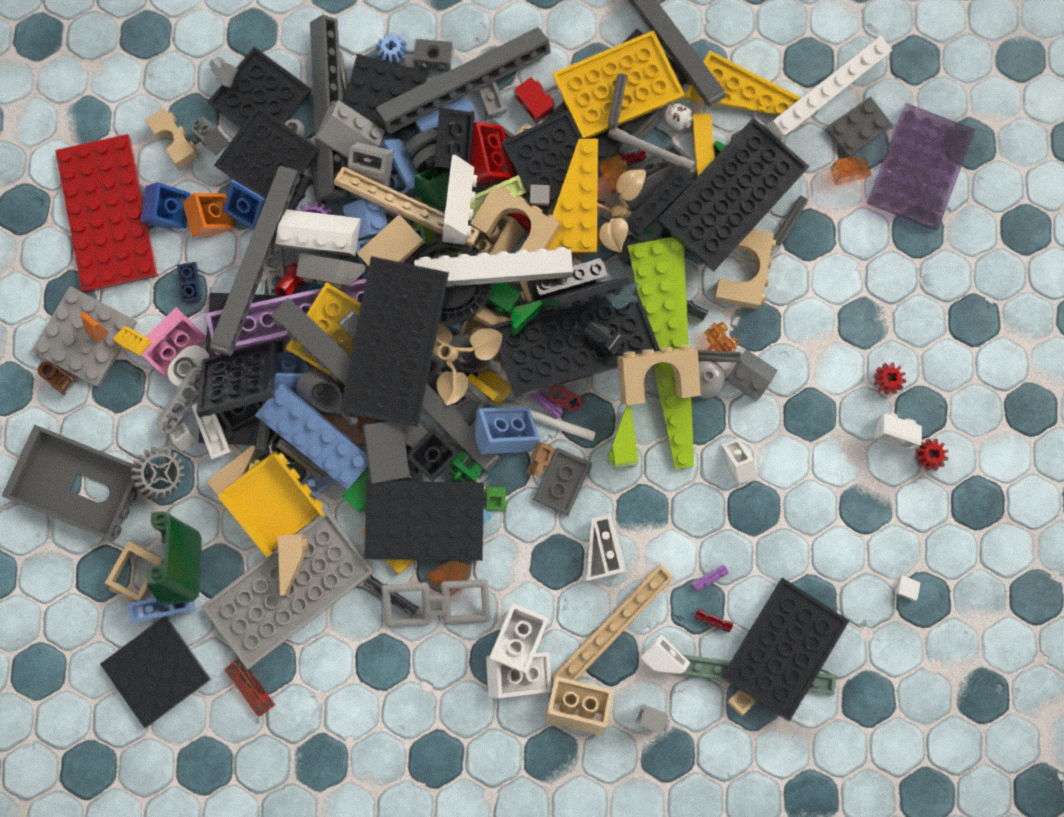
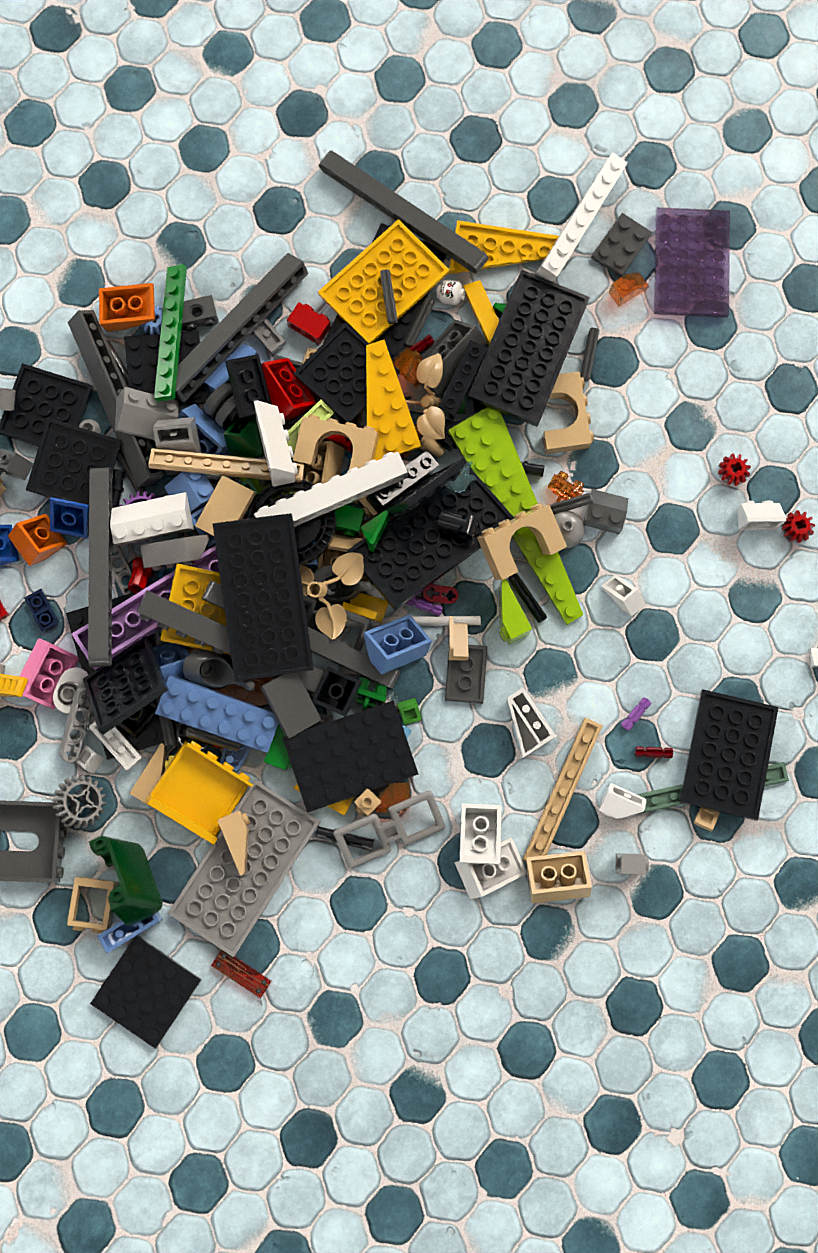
camera: 20 degrees left, 0 degrees up
medium nougat plate [526,442,555,477] -> none
light grey tile [530,185,550,206] -> none
light grey piece [608,127,696,173] -> none
none -> orange slope [99,283,155,332]
none -> green plate [154,264,187,402]
none -> tan bracket [354,789,381,816]
none -> tan cone [420,436,446,459]
none -> tan panel [448,616,469,661]
none -> black axle [508,573,547,623]

